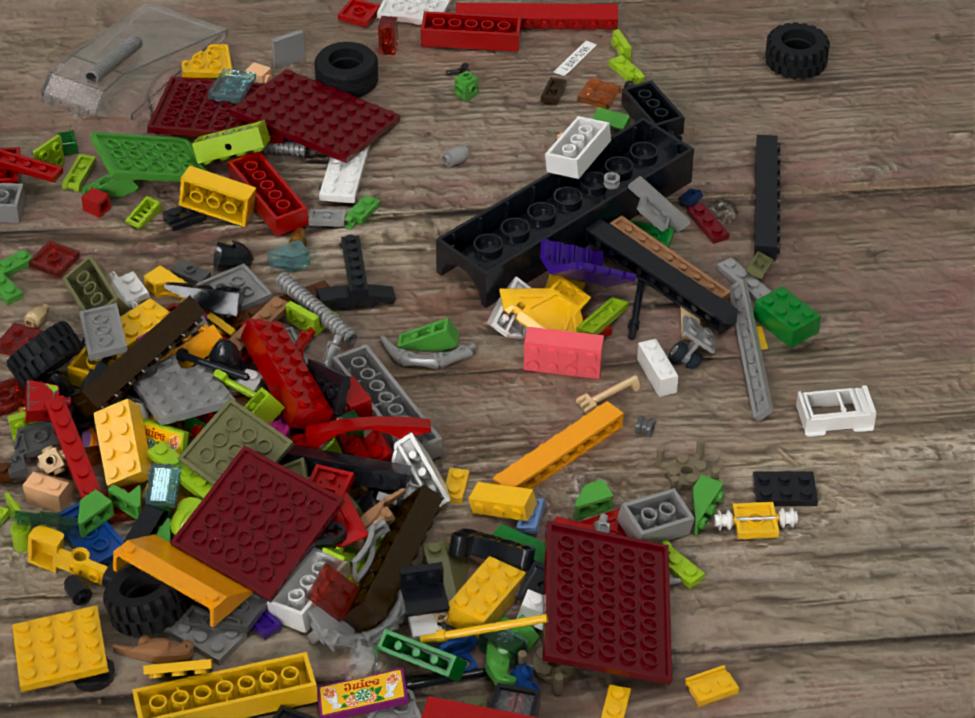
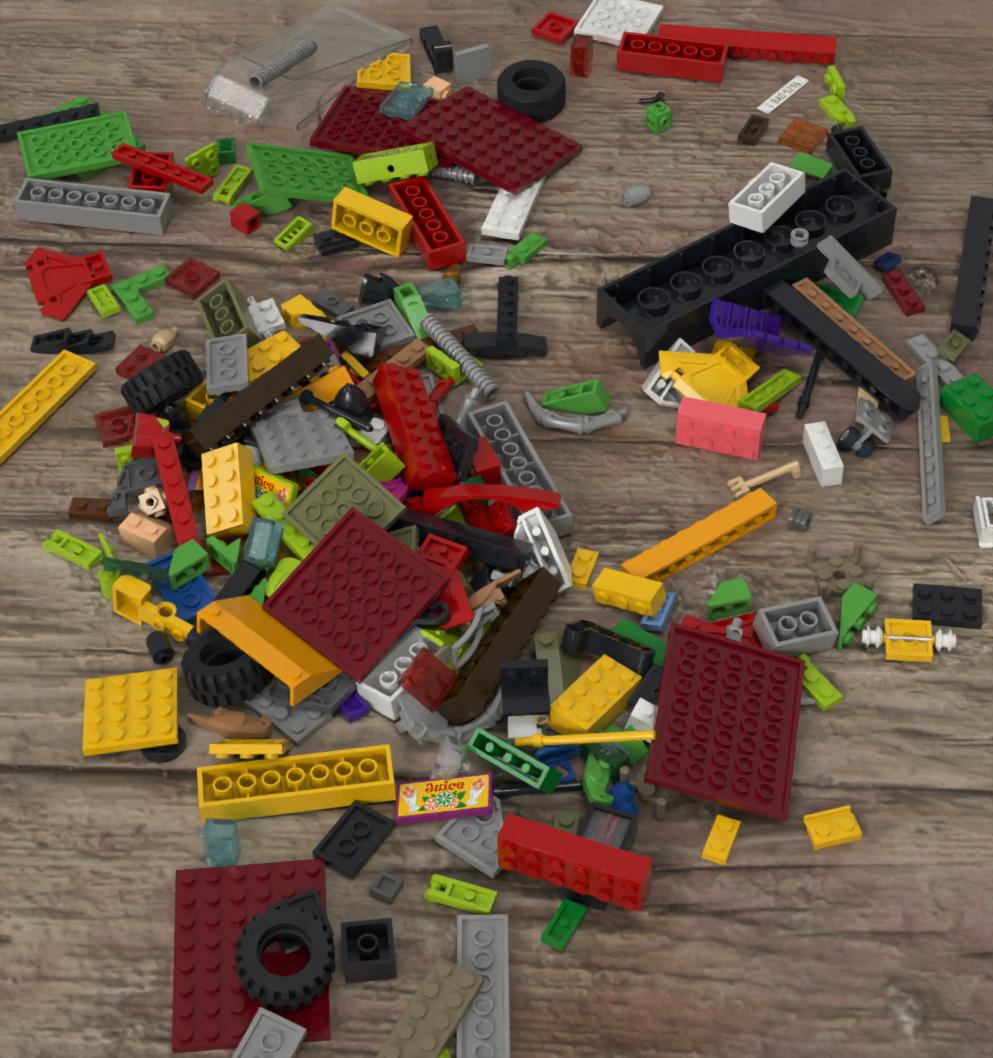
camera: 10 degrees right, 5 degrees up
none -> bright green slope [393,282,430,340]
none -> black beam [419,25,453,74]

